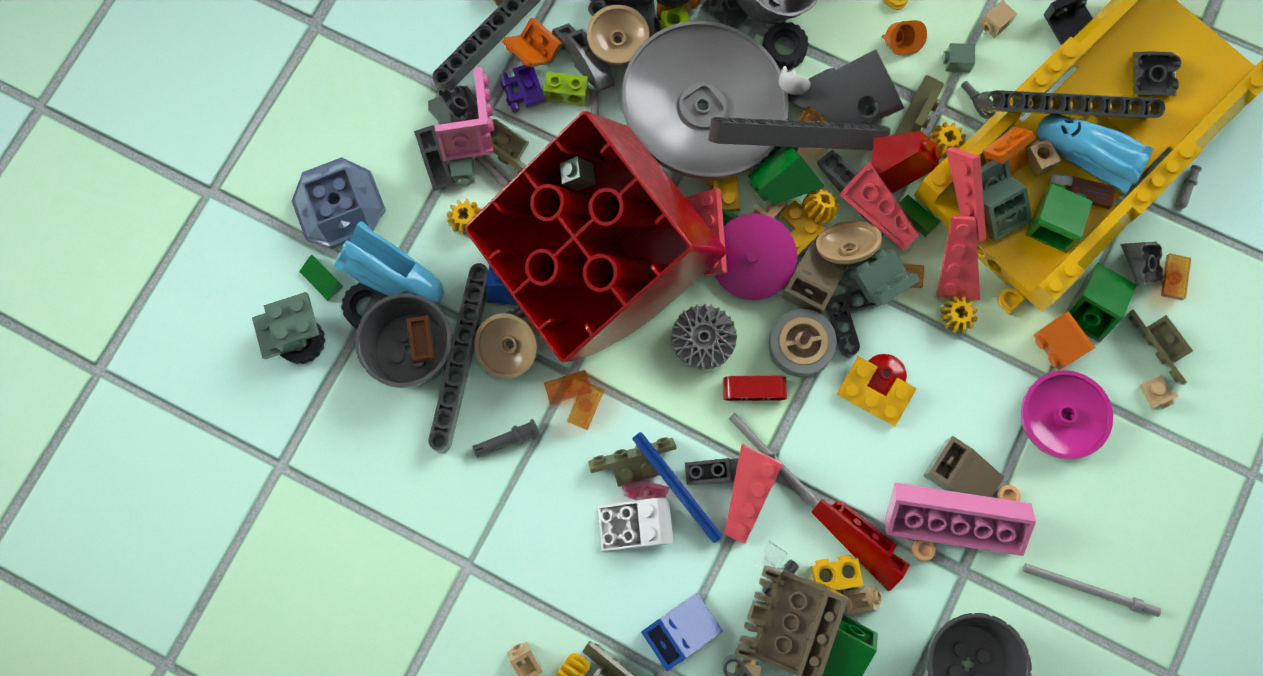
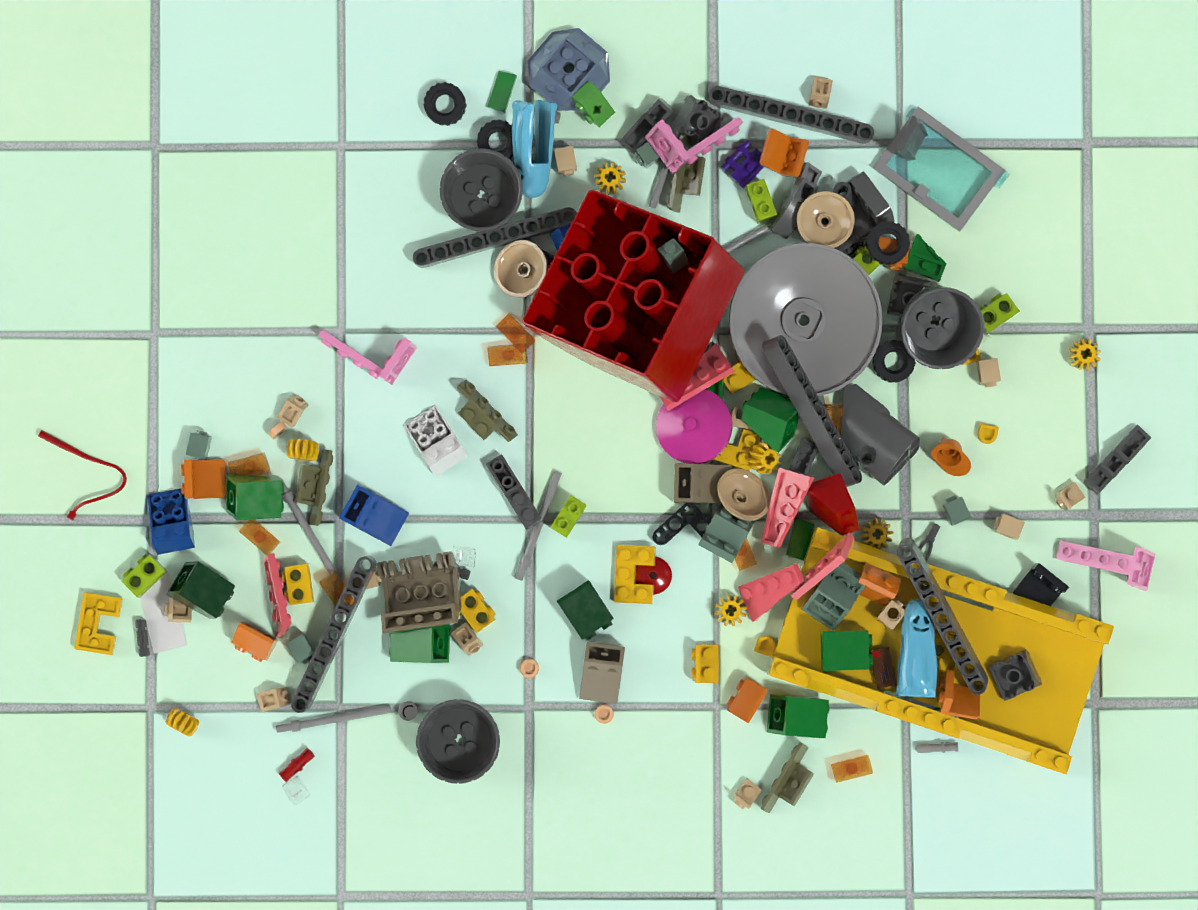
camera: 60 degrees right, 10 degrees up
sand green bracket [252,292,320,360] -> none
reddish brown tile [406,315,435,364] -> none
dark grey pin [472,419,540,459] -> none
clear pink slope [621,482,670,500] -> none
blue axle [632,432,722,543] -> none
light grey wheel [671,304,737,370] -> none
red beam [723,375,787,401] -> none
coral wing [724,444,783,544] -> none
wheel [769,309,837,377] -> none
white hair [779,66,811,95] -> none
red wedge [811,499,910,591] -> none
bright pink brick [885,482,1036,556] -> none
olive bracket [894,75,944,135] -> none
dark pink dish [1021,370,1113,460] -> none
light grey bar [1023,563,1161,617] -> none
light grey tile [1050,174,1073,186] -> none
dark grey slope [1120,241,1163,286] -> none
none -> bright pink bracket [318,331,418,385]
none -> lime brick [550,495,587,538]
none -> tan brick [554,146,577,176]
none -> dark green slope [557,580,614,641]
none -> bright green brick [572,81,615,127]
none -> yellow bracket [691,644,719,683]
none -> orange bracket [938,669,980,719]

